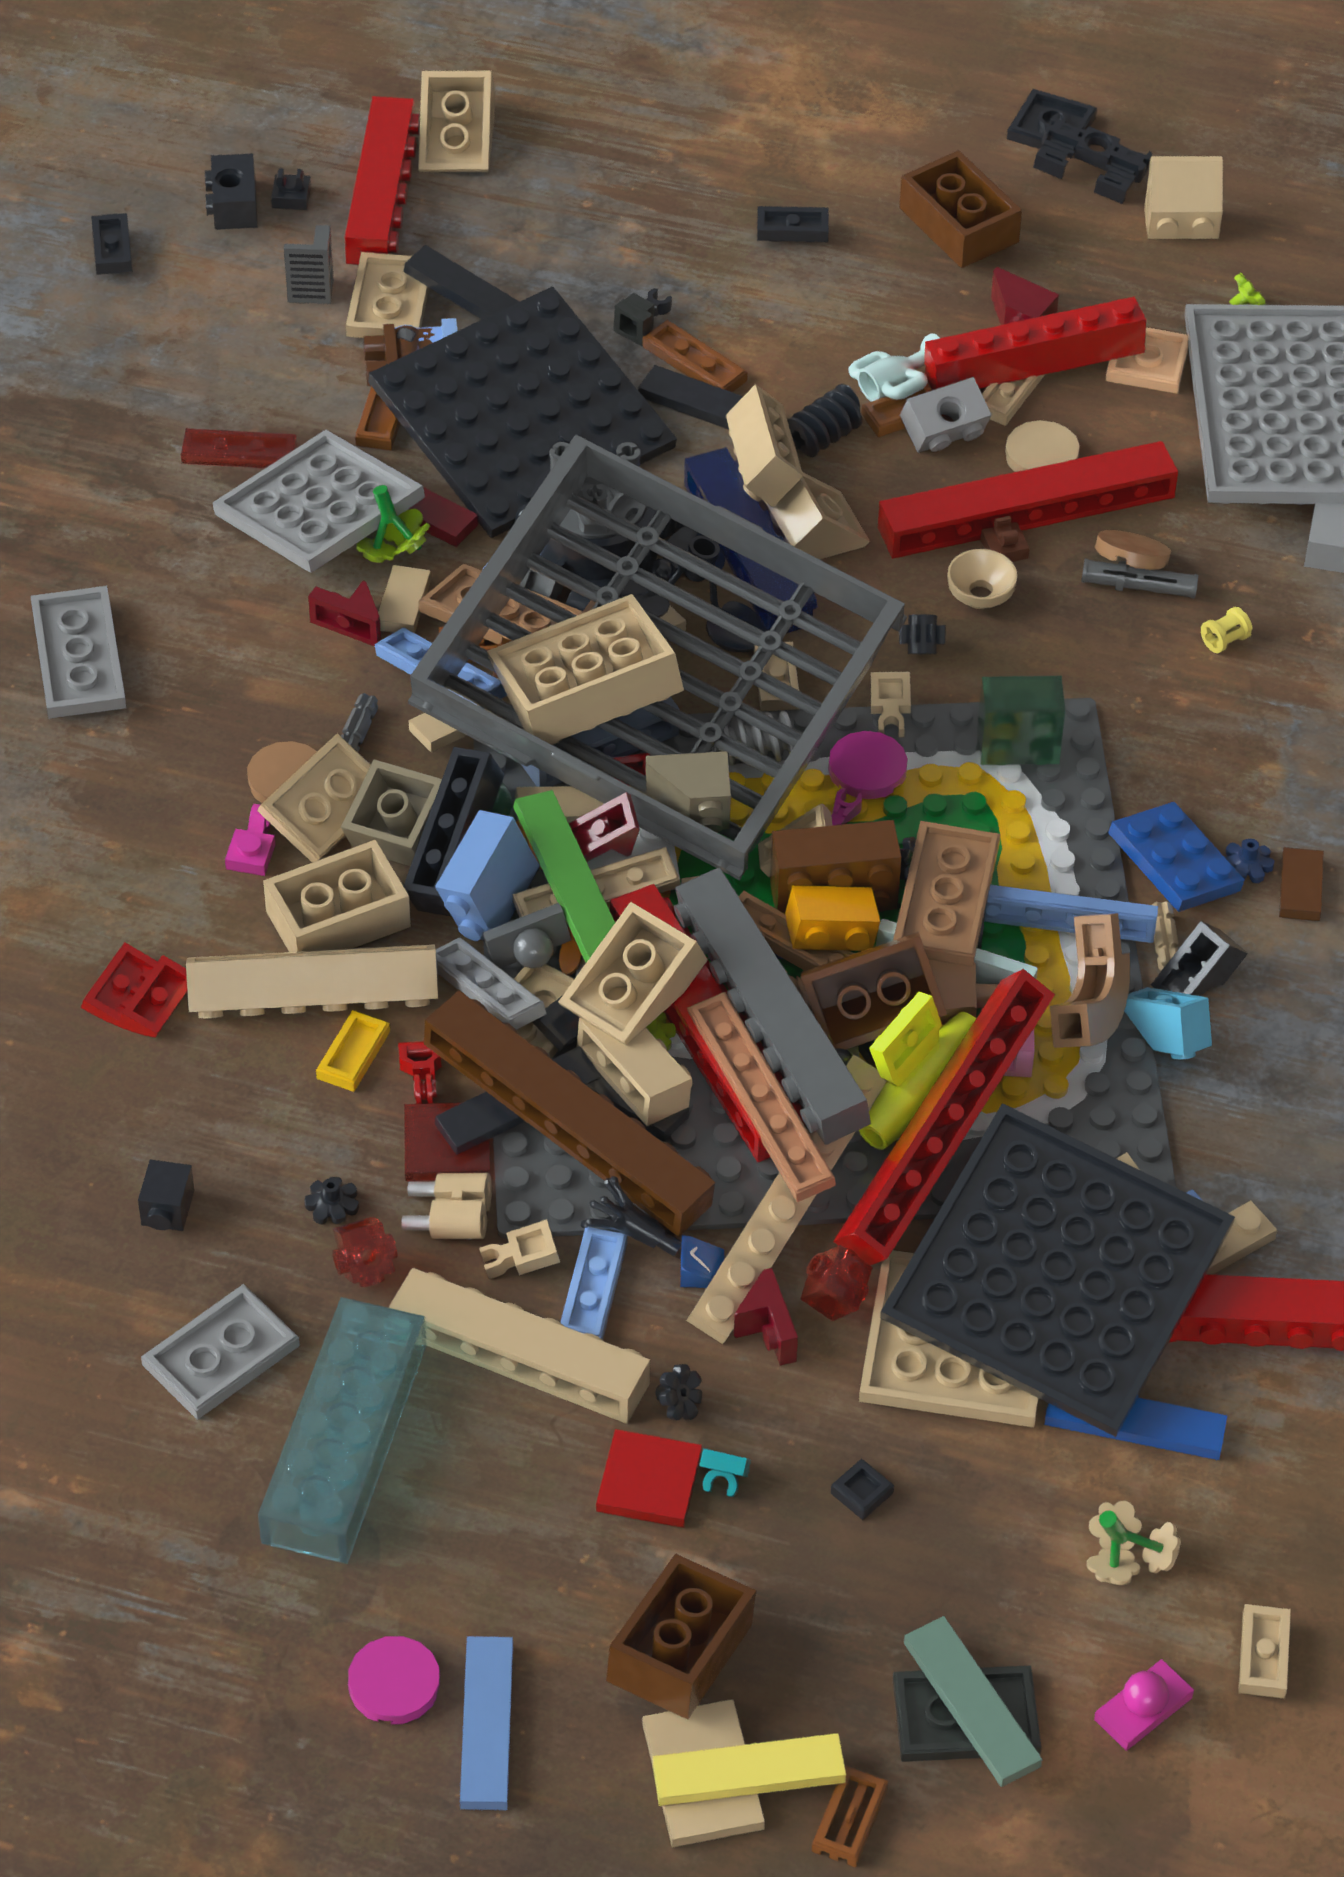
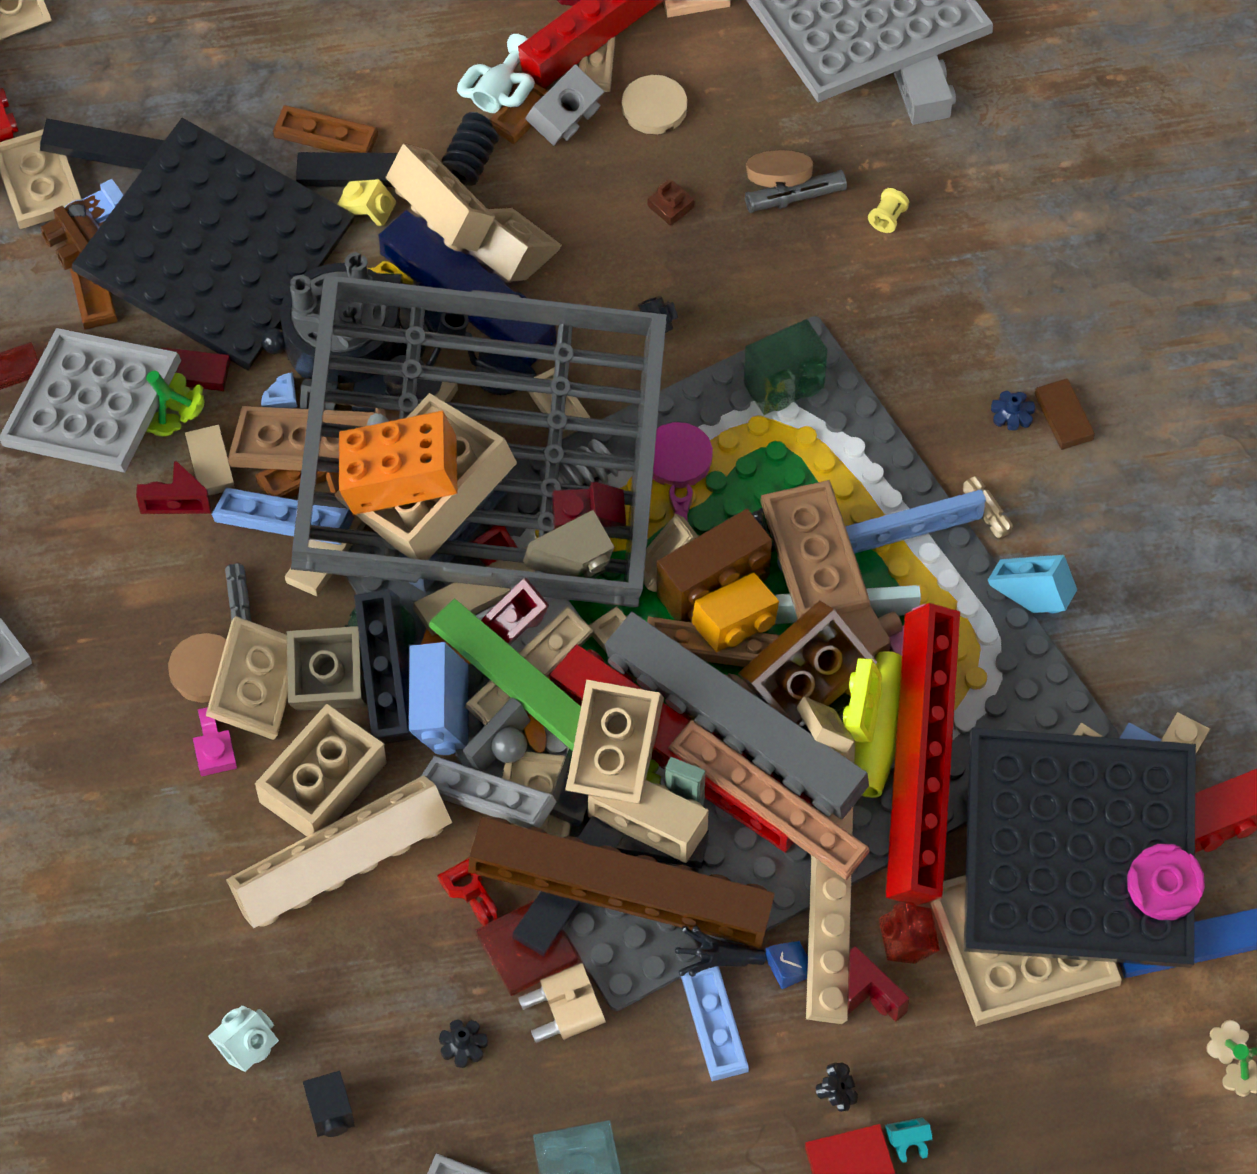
camera: 25 degrees left, 10 degrees up
red slope [81,942,188,1038] -> none
yellow tile [316,1010,390,1092] -> none
clear red brick [332,1216,398,1287] -> none
tan brick [389,1268,650,1424] -> none
tan plate [479,1220,560,1279] -> none
pearl dark grey piece [613,288,672,346] -> none
black tile [830,1458,894,1520] -> none
tan plate [871,672,911,737] -> none
red brick [878,441,1178,559] -> none
tan piece [947,549,1017,609] -> none
medium nougat arch [1050,913,1130,1048] -> none
blue plate [1108,802,1245,912] -> none
black arch [1151,921,1248,996] -> none
none -> light aqua brick [208,1006,279,1072]
none -> light yellow bracket [337,179,396,226]
none -> orange piece [339,410,458,515]
none -> dark red slope [552,482,626,529]
none -> sand green tile [665,757,705,806]
none -> tan tile [797,696,854,754]
none -> dark pink tile [1127,844,1205,920]

